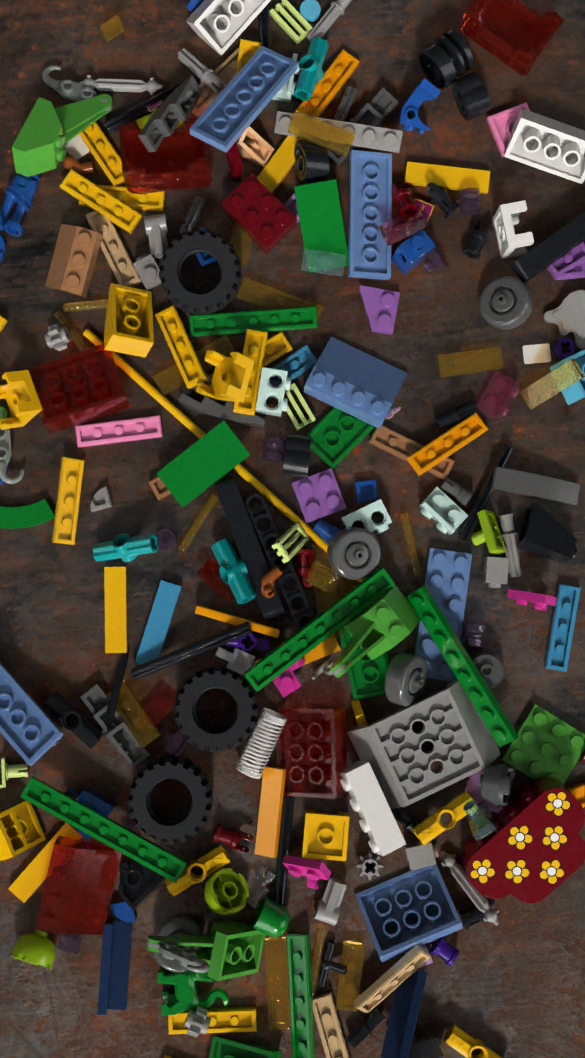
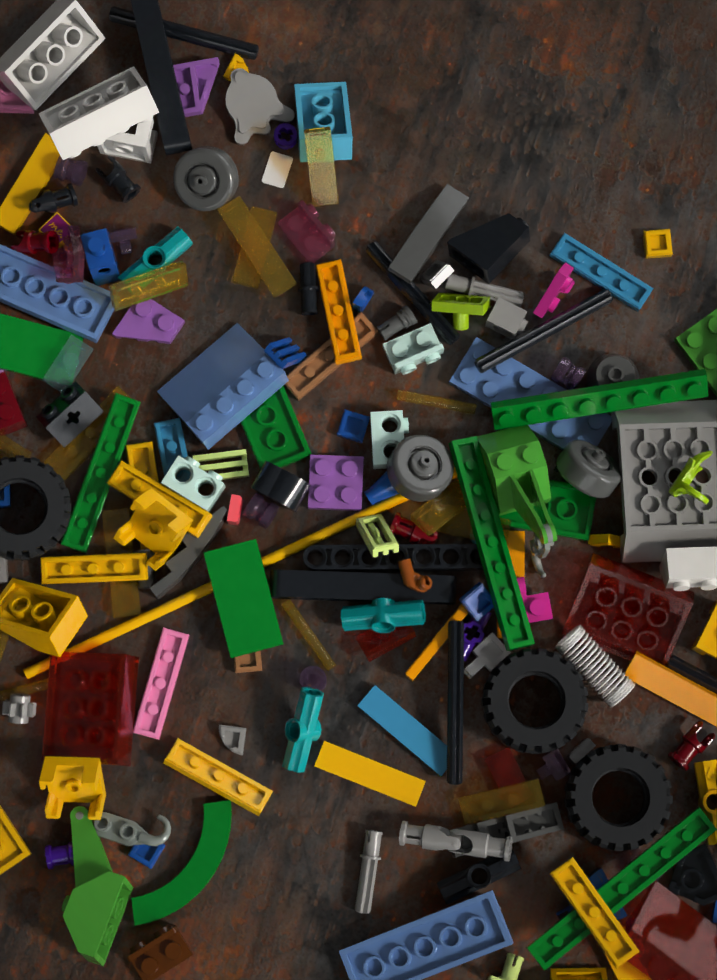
camera: 60 degrees left, 5 degrees down
black bar [105,653,129,718] -> none
none -> black brick [36,381,104,448]
none -> white slope [38,66,159,160]
none -> clear yellow tile [109,260,188,311]
none -> teal piece [118,226,193,296]
none -> clear yellow tile [217,196,296,298]
none -> coral tile [227,494,243,526]
none -> blue tile [264,337,308,369]
none -> blue tile [353,286,374,313]
none -> light grey axle [355,829,383,914]
none -> light grey piece [399,821,513,862]
none -> flat silver tile [420,260,454,289]
none -> blue tile [459,582,494,621]
none -> black axle [474,289,613,373]
none -> yellow tile [550,857,640,968]
none -> flat silver tile [567,738,596,765]
none -> lime piece [669,451,713,505]

